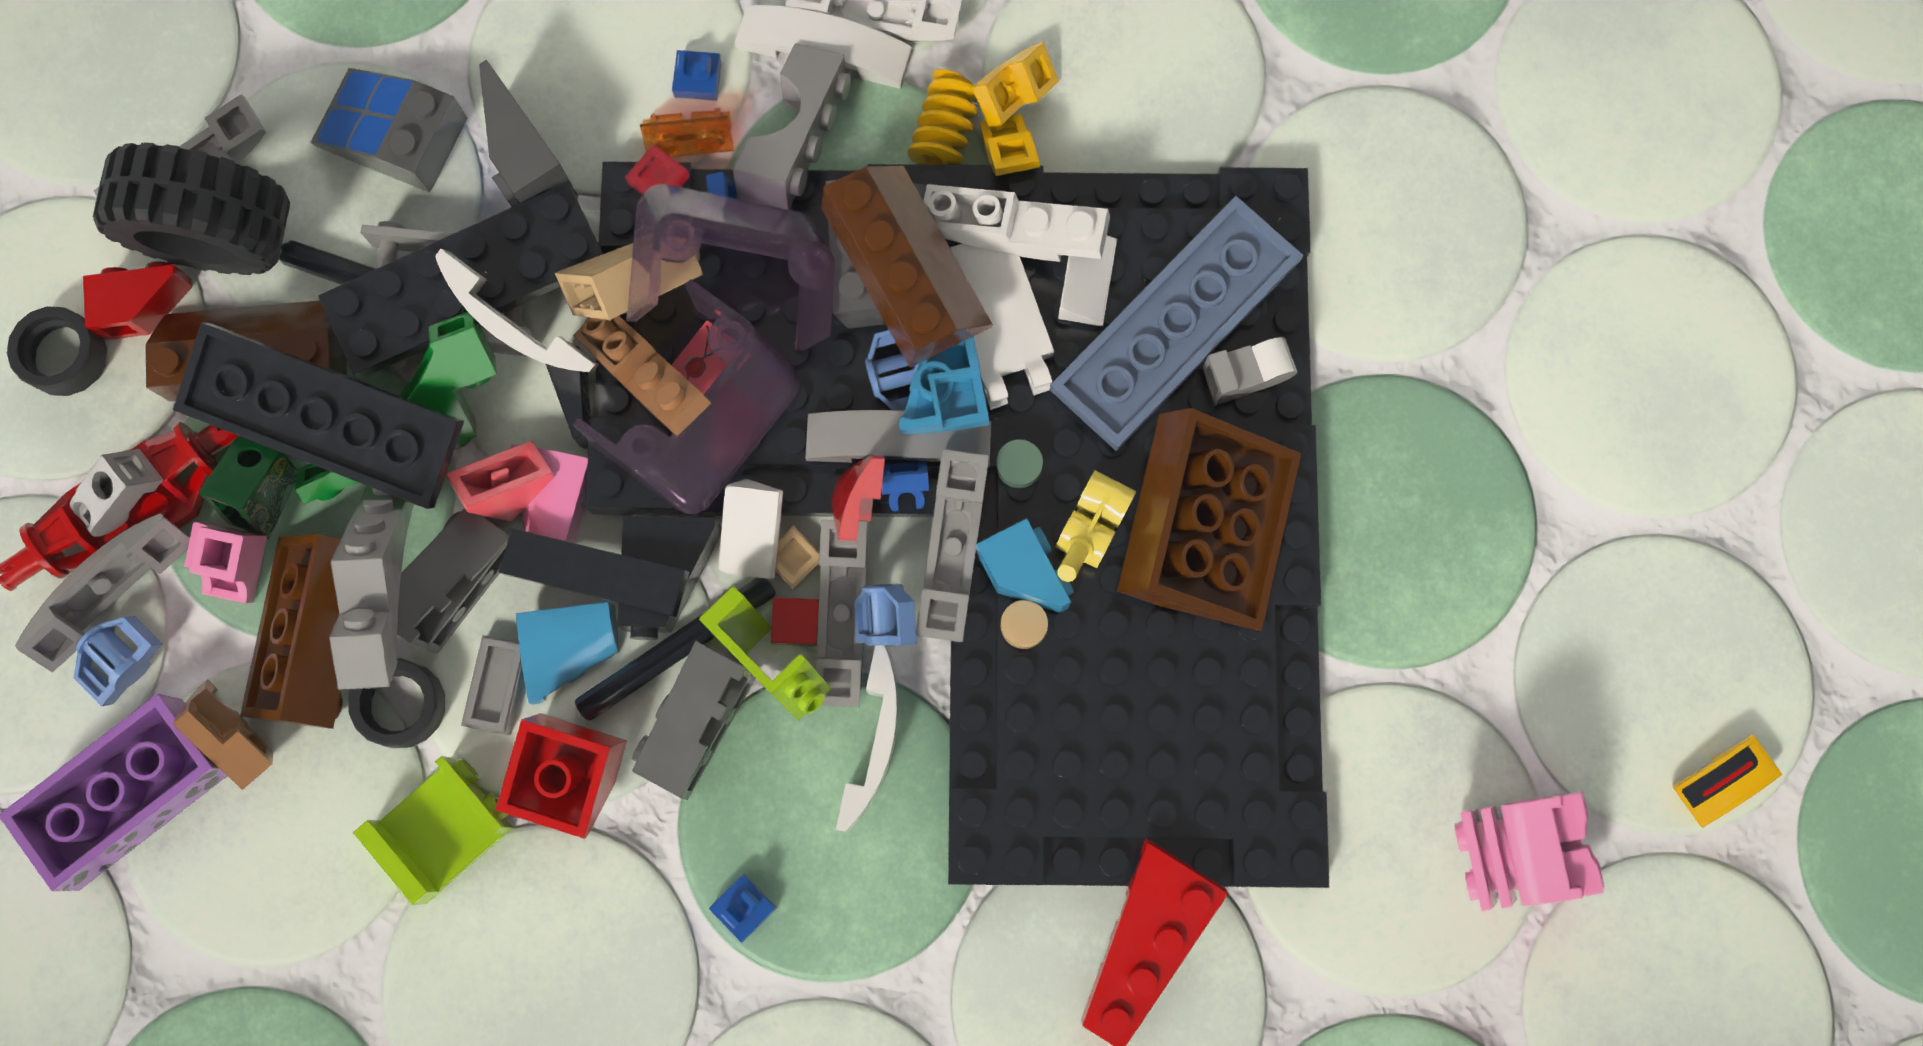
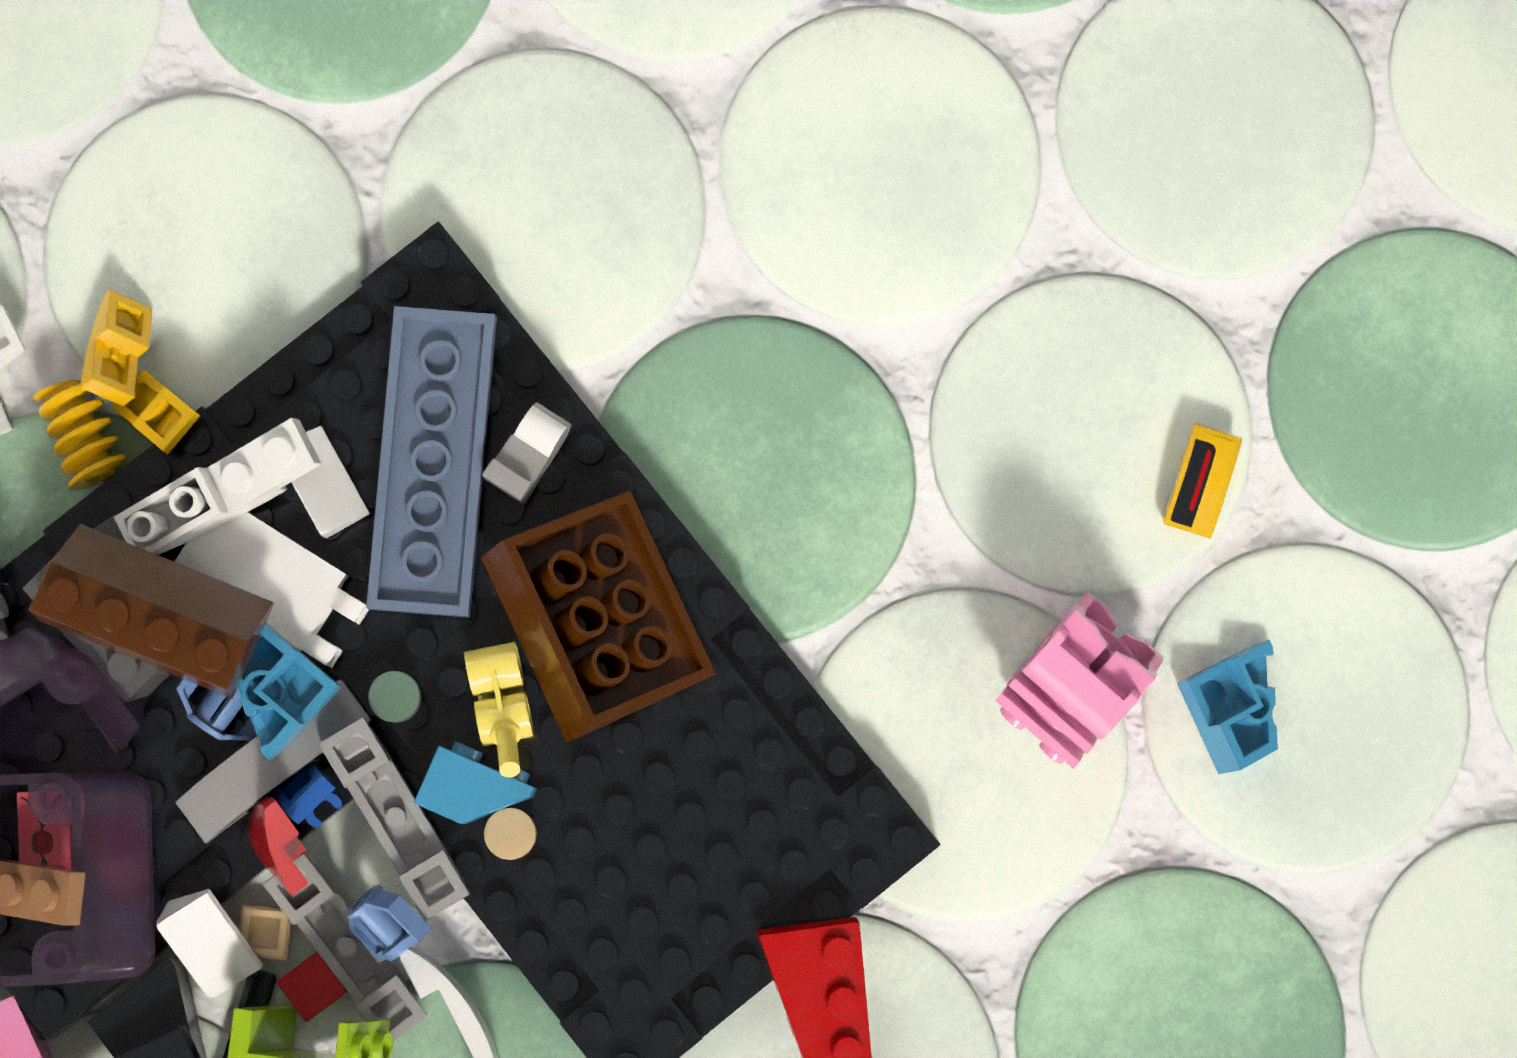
camera: 40 degrees left, 5 degrees up
none -> dark azure slope [1177,640,1278,774]

